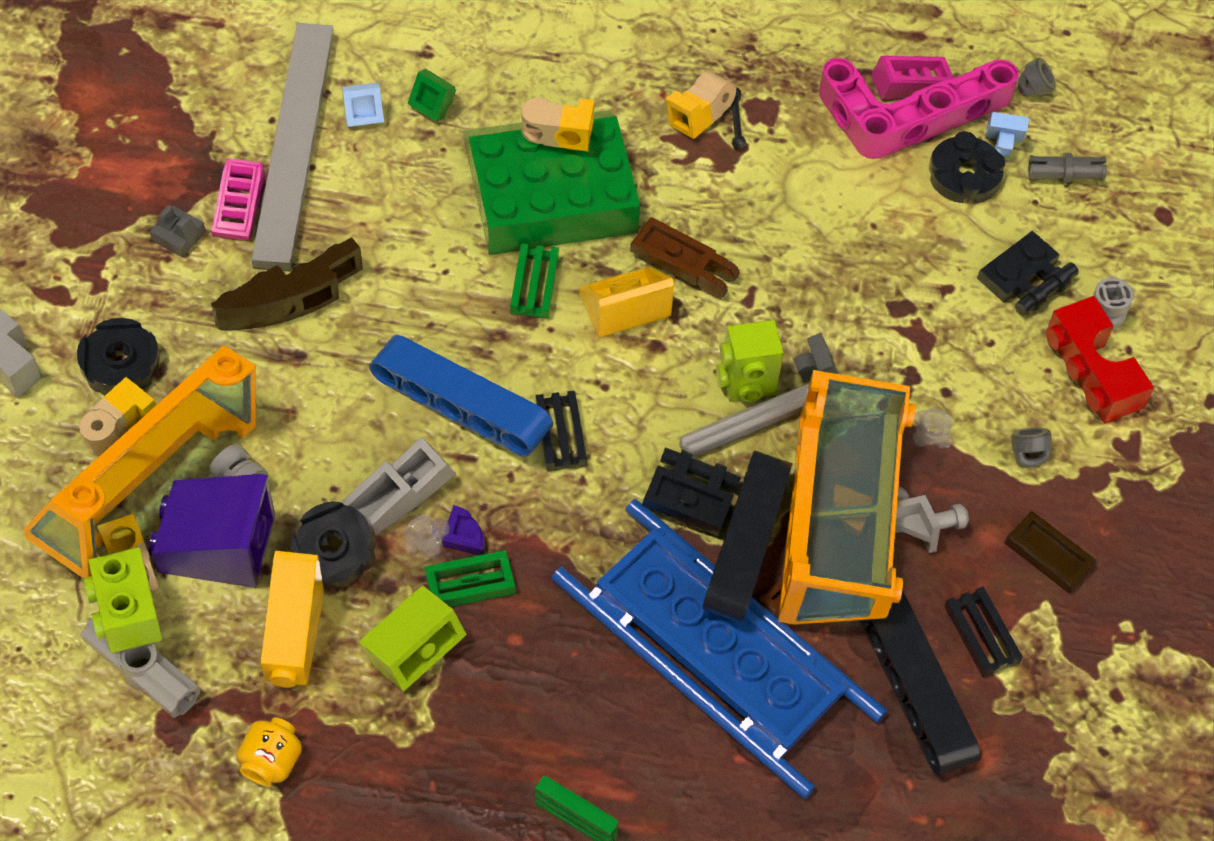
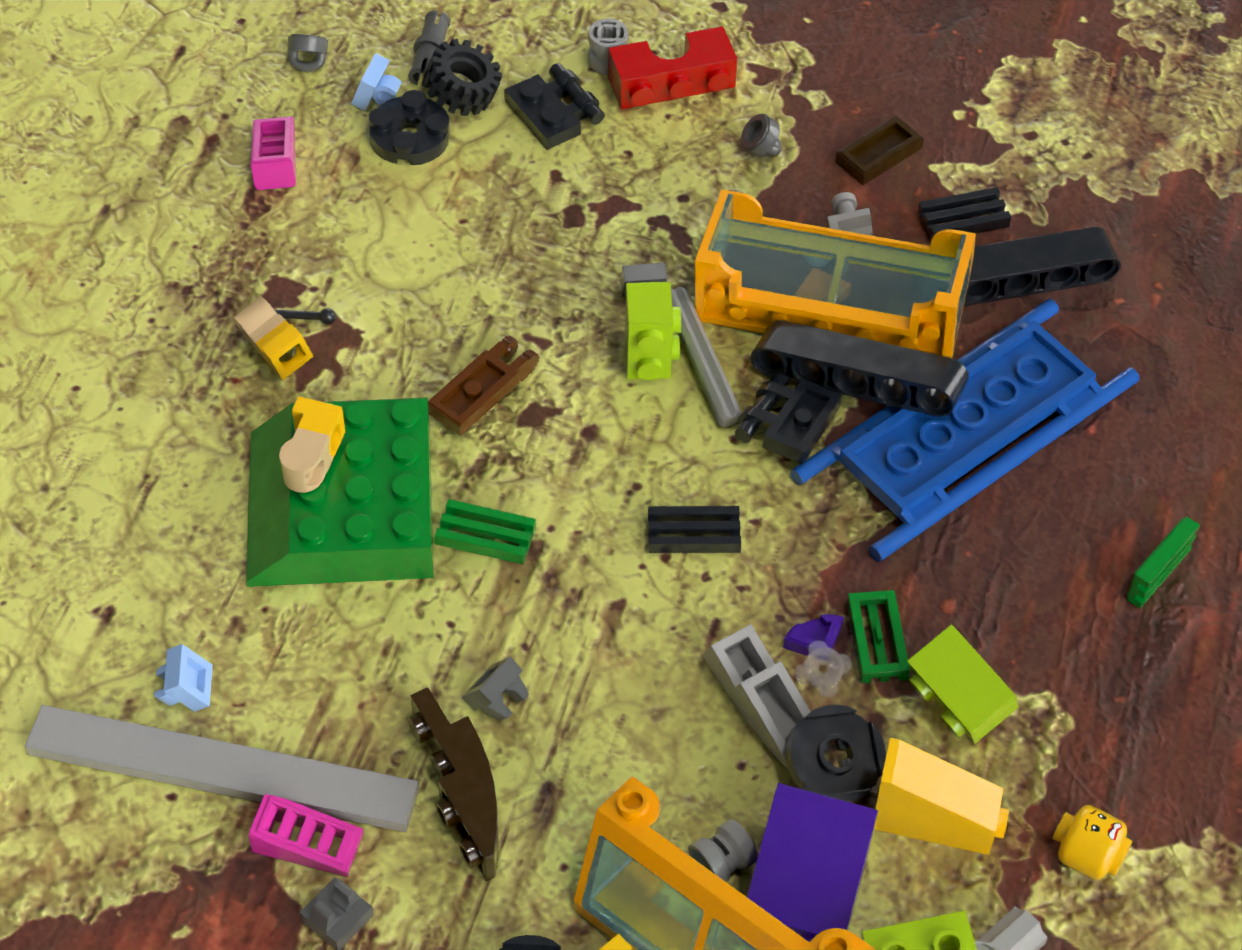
camera: 80 degrees left, 5 degrees down
blue beam [369,335,553,457] -> none
green tile [407,69,457,121] -> none
yellow slope [578,266,674,338] -> none
dark pink beam [819,58,1019,159] -> none
none -> black tyre [423,39,502,116]
none -> dark grey tile [461,657,529,721]

